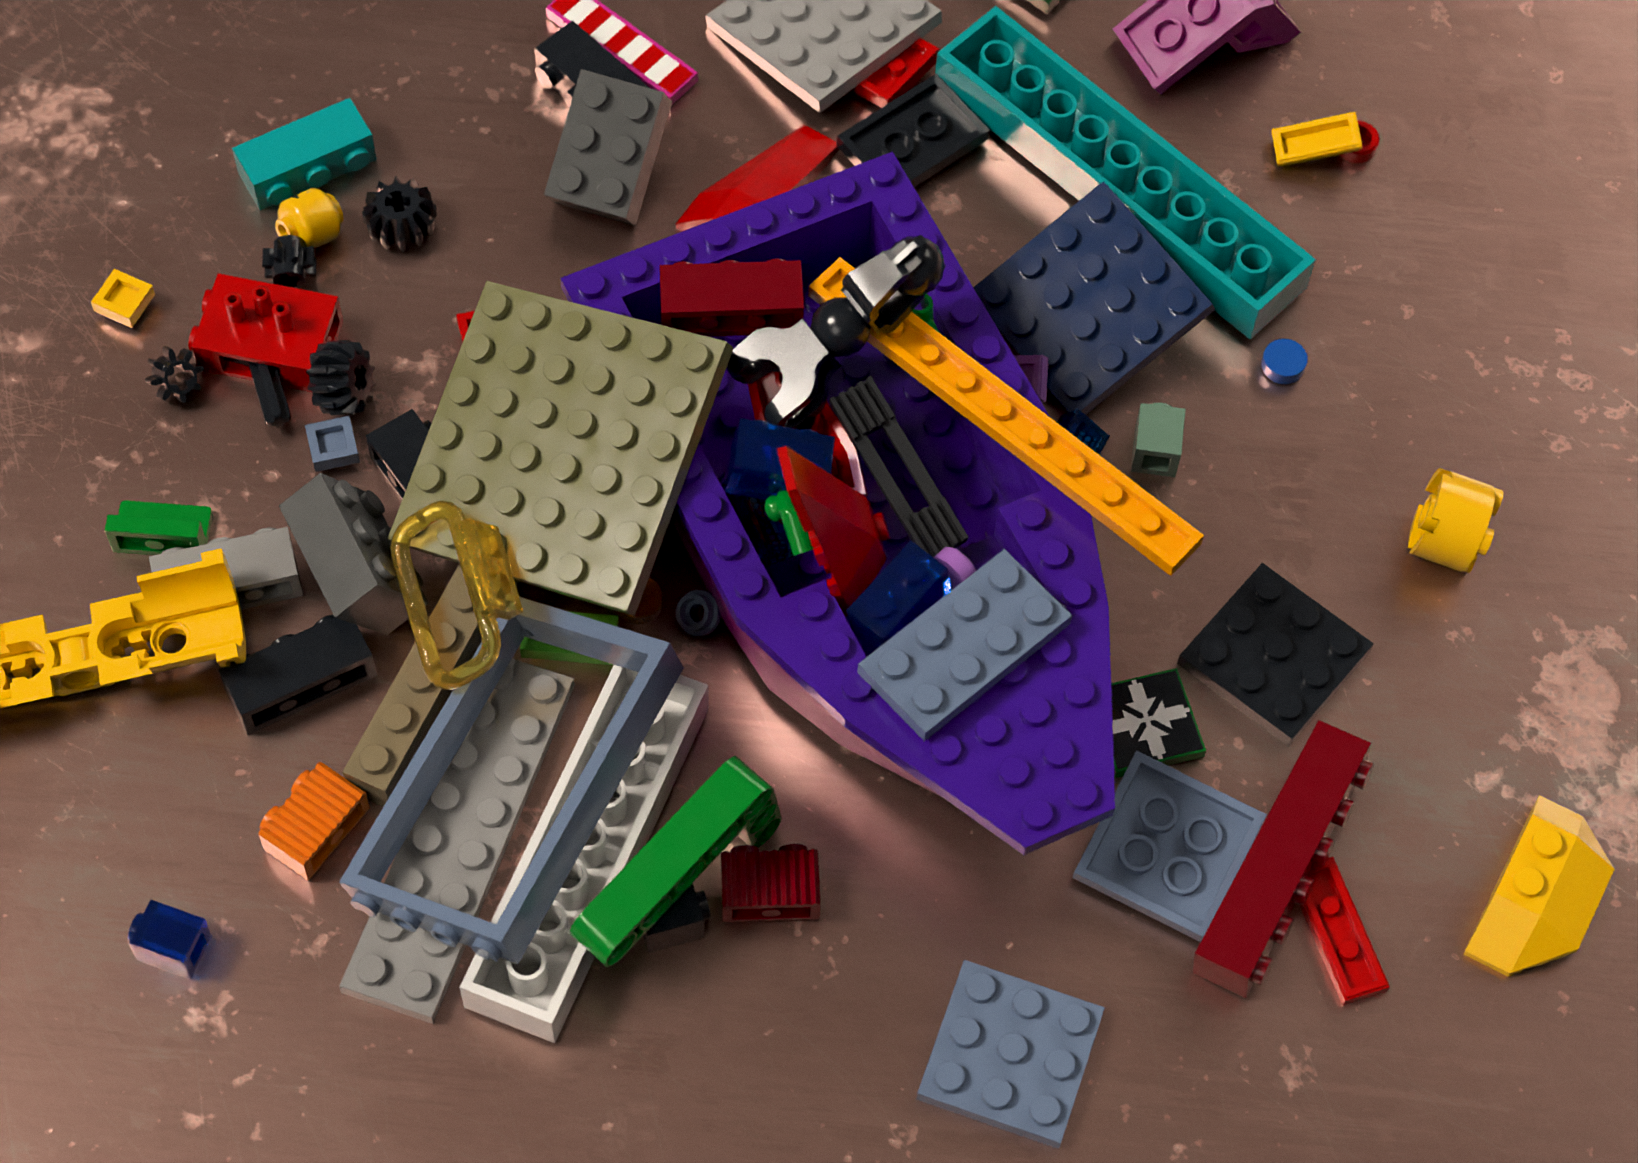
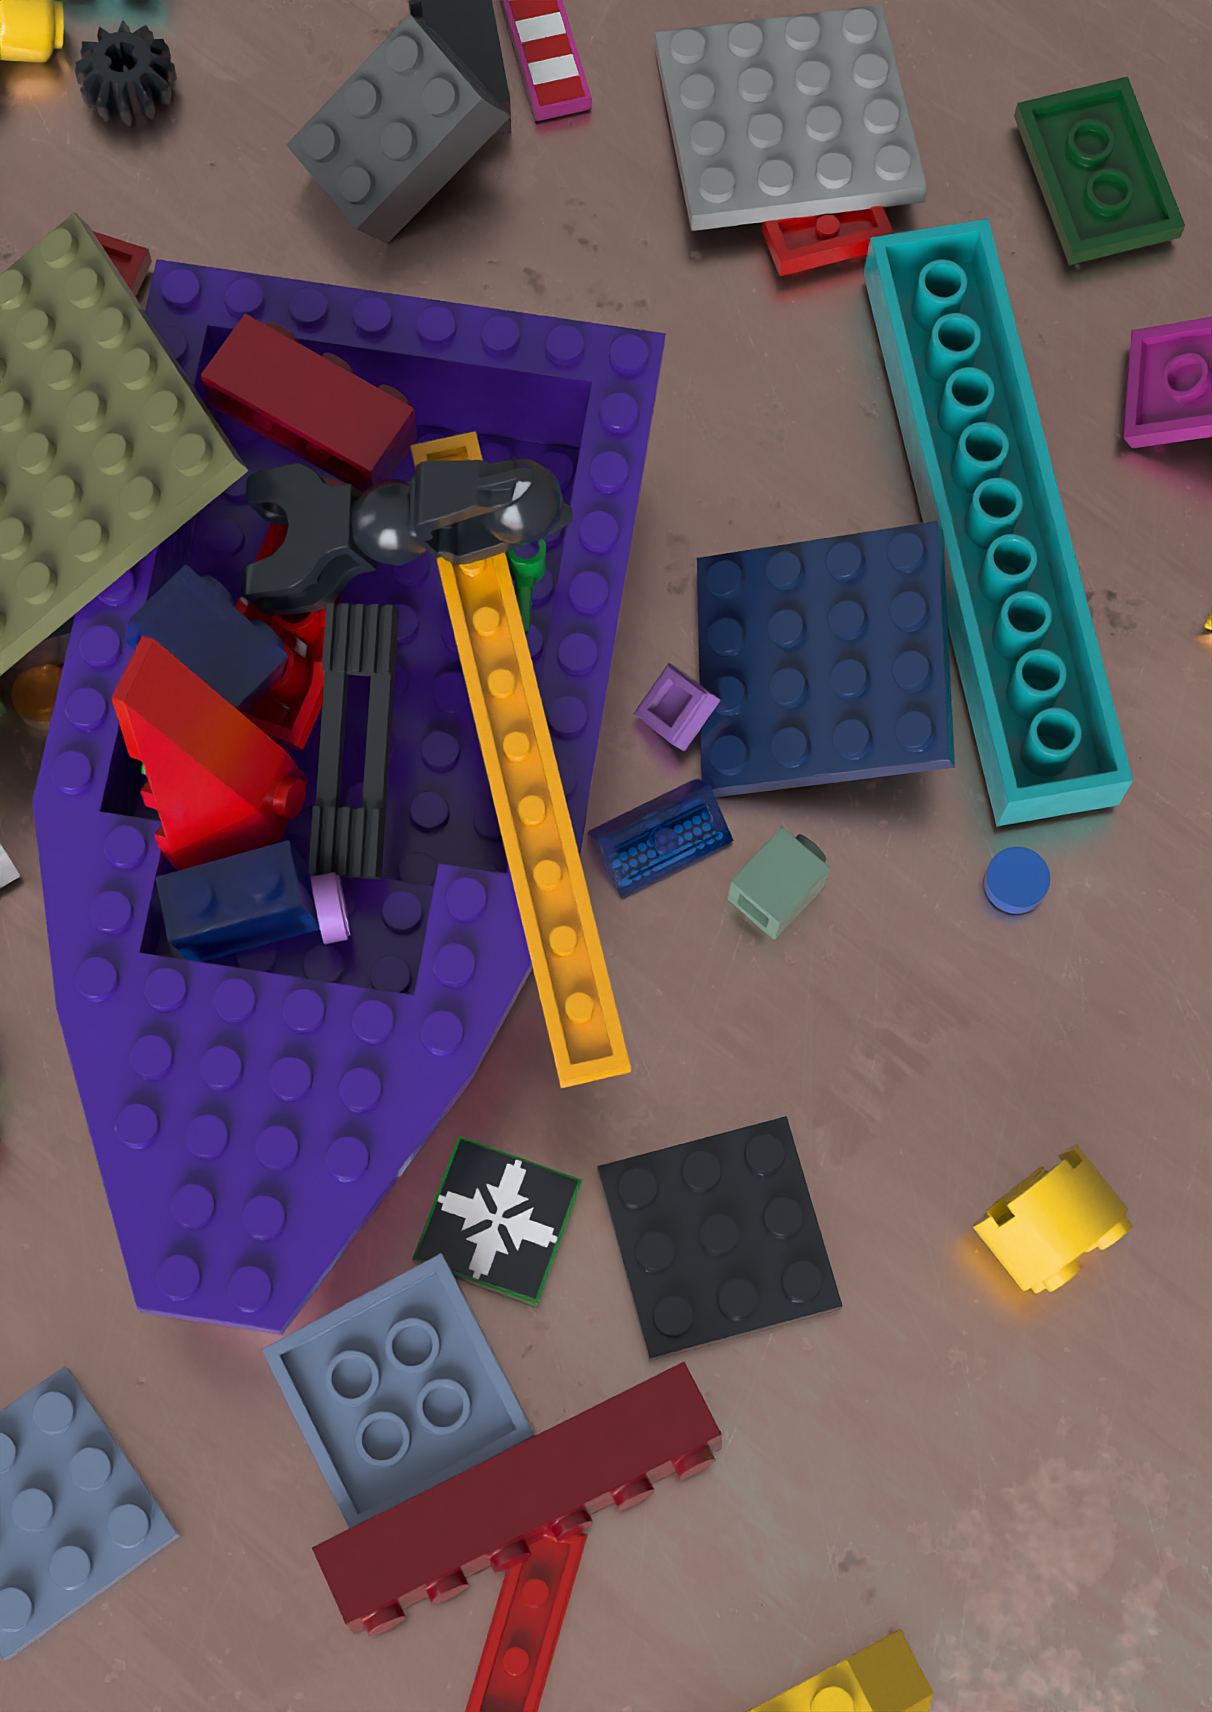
camera: 35 degrees right, 10 degrees up
red wedge [676,125,839,231] -> none
black plate [836,74,990,187] -> none
sand blue plate [857,549,1072,741] -> none

